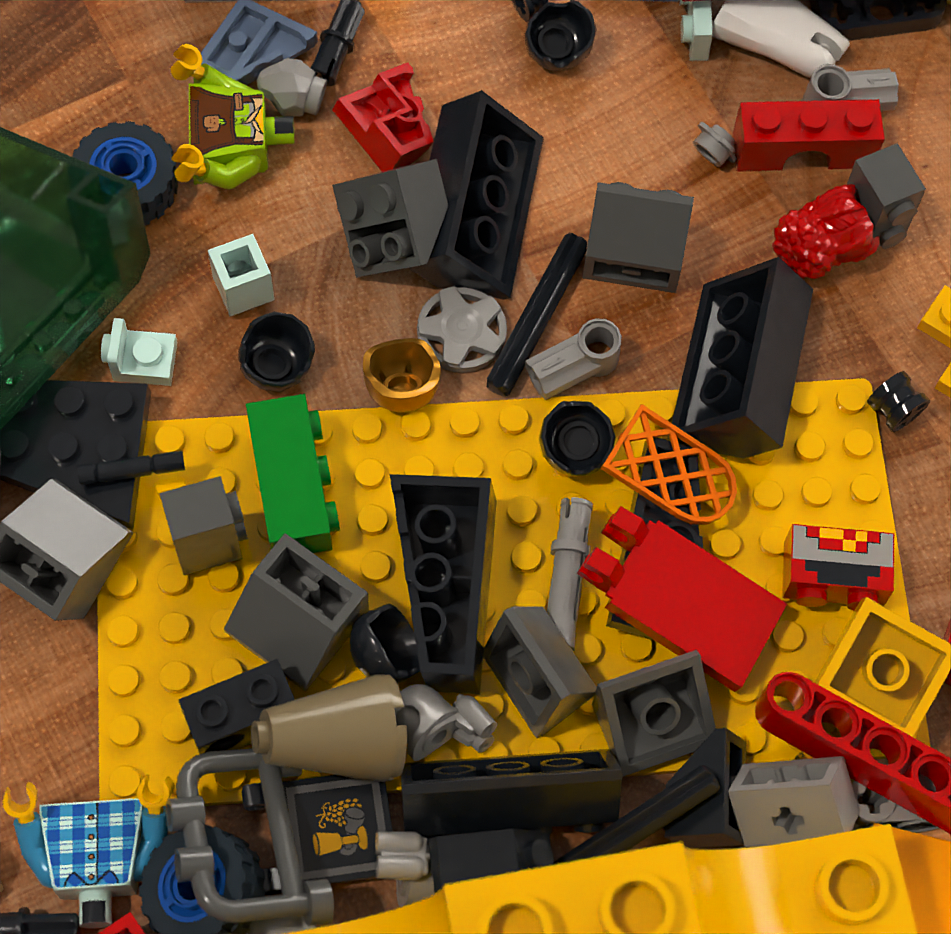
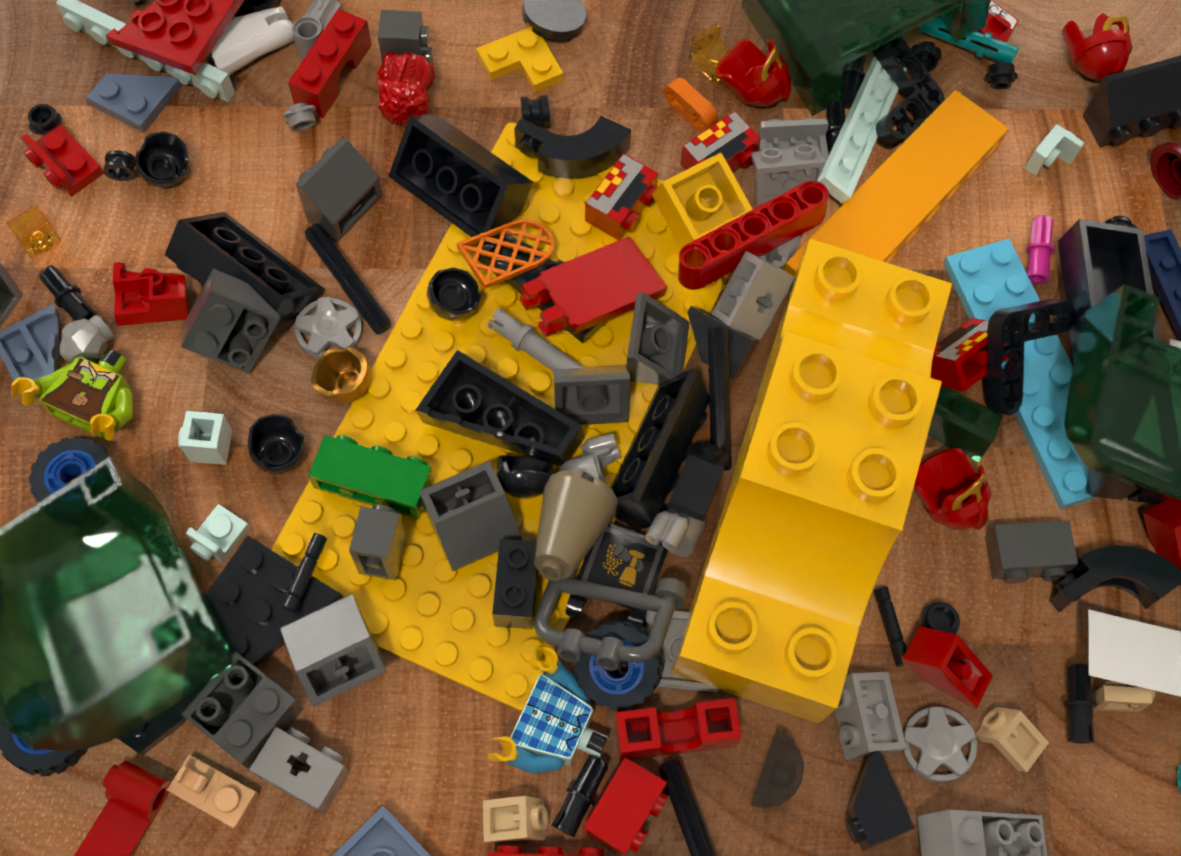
camera: 60 degrees left, 0 degrees up
light grey piece [525,318,621,400] -> none
none -> black arch [514,116,631,179]

